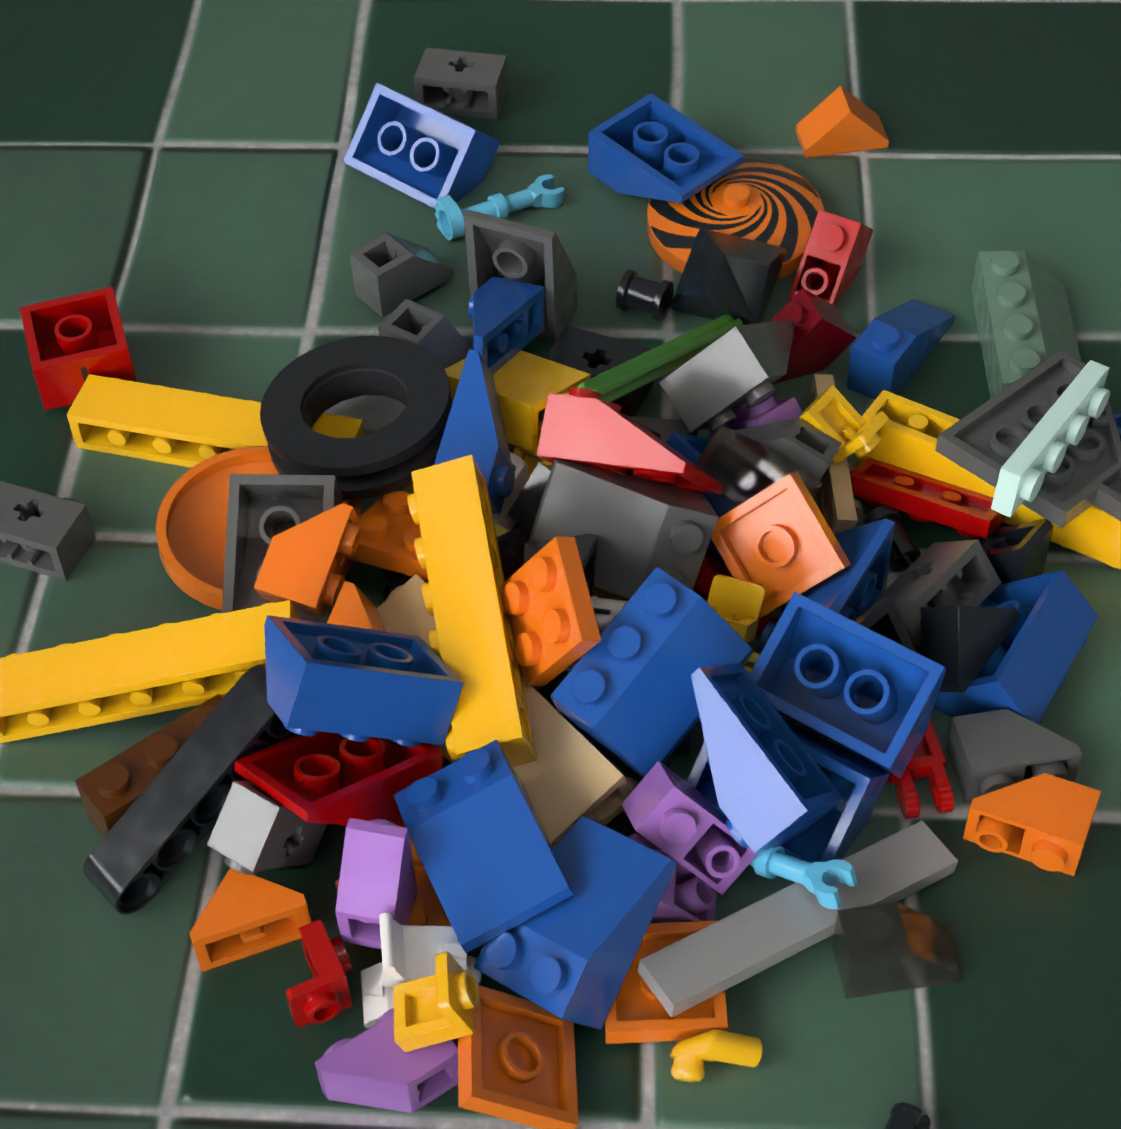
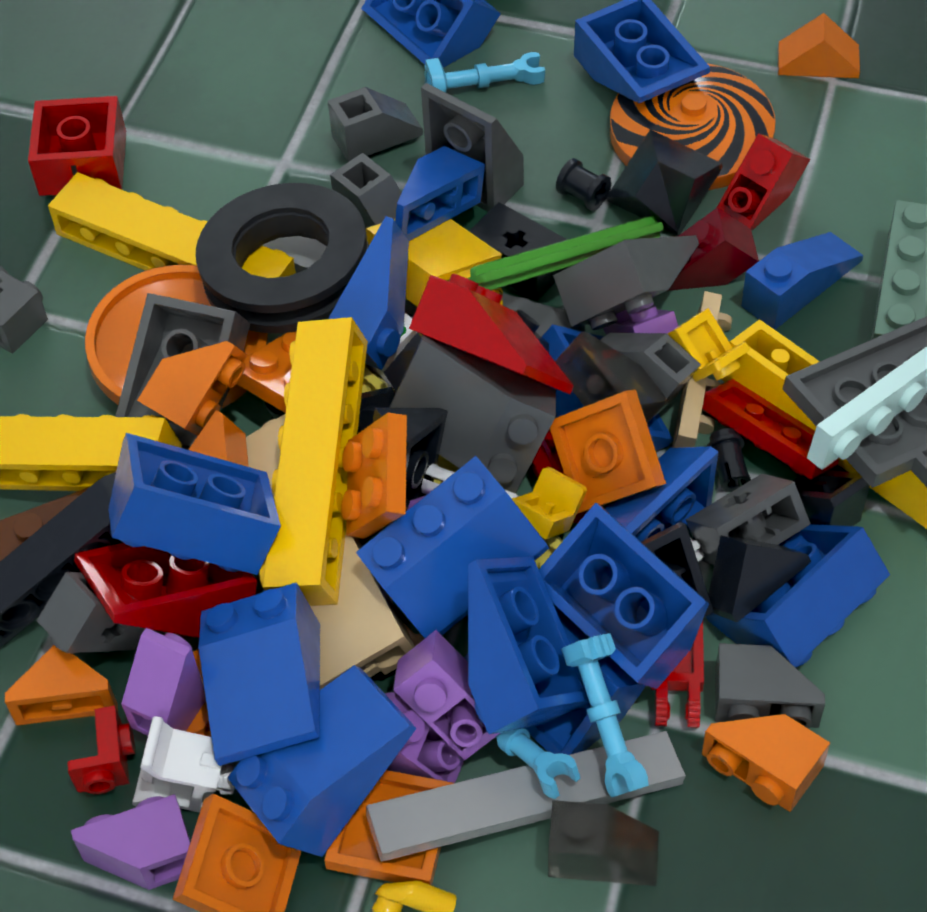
camera: 15 degrees right, 5 degrees up
yellow bracket [393,951,479,1052] -> none
none -> medium azure piece [561,633,649,798]

